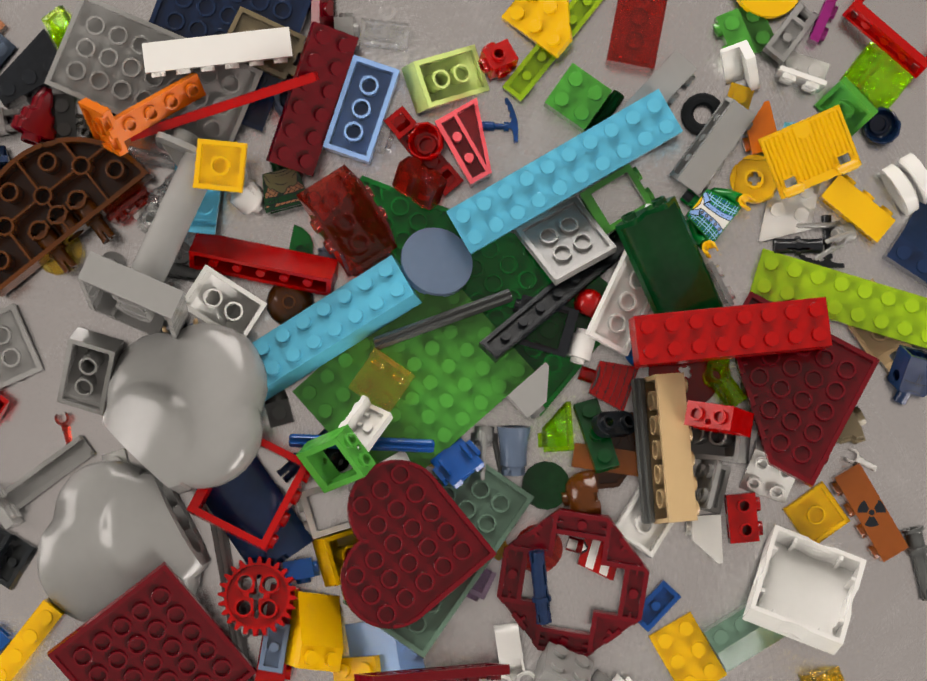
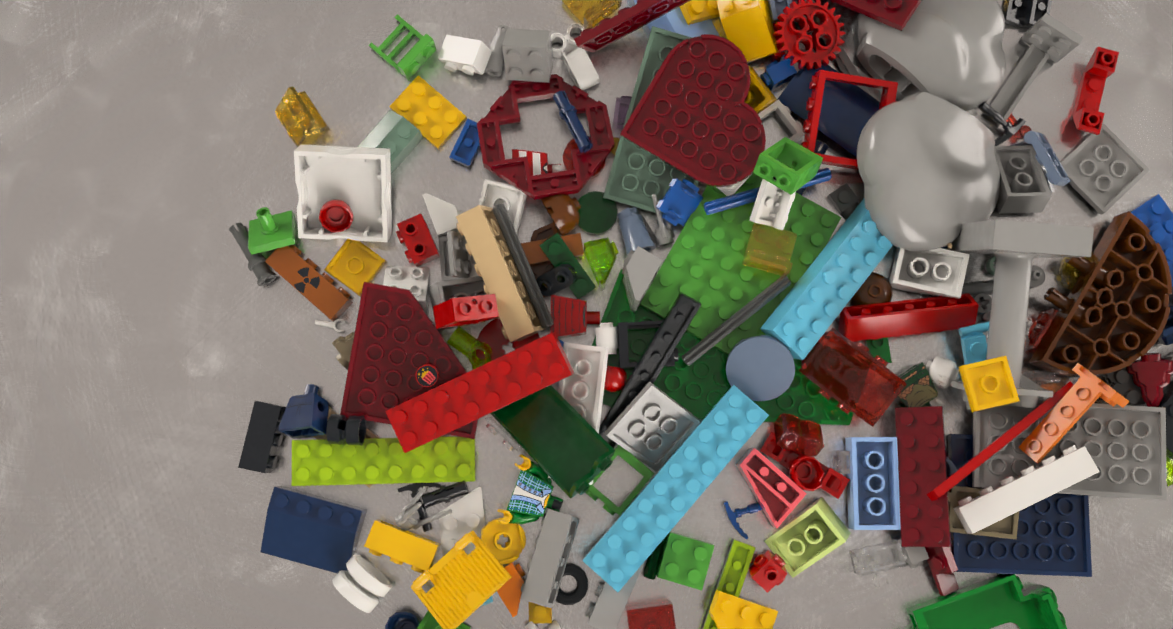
camera: 160 degrees right, 5 degrees down
none -> bright green tile [248,207,295,255]
none -> red hair [319,199,354,232]
none -> black wheel [326,414,366,446]
none -> tile [415,364,439,387]
none -> black piece [978,101,1026,146]
none -> sand blue plate [1024,131,1071,186]

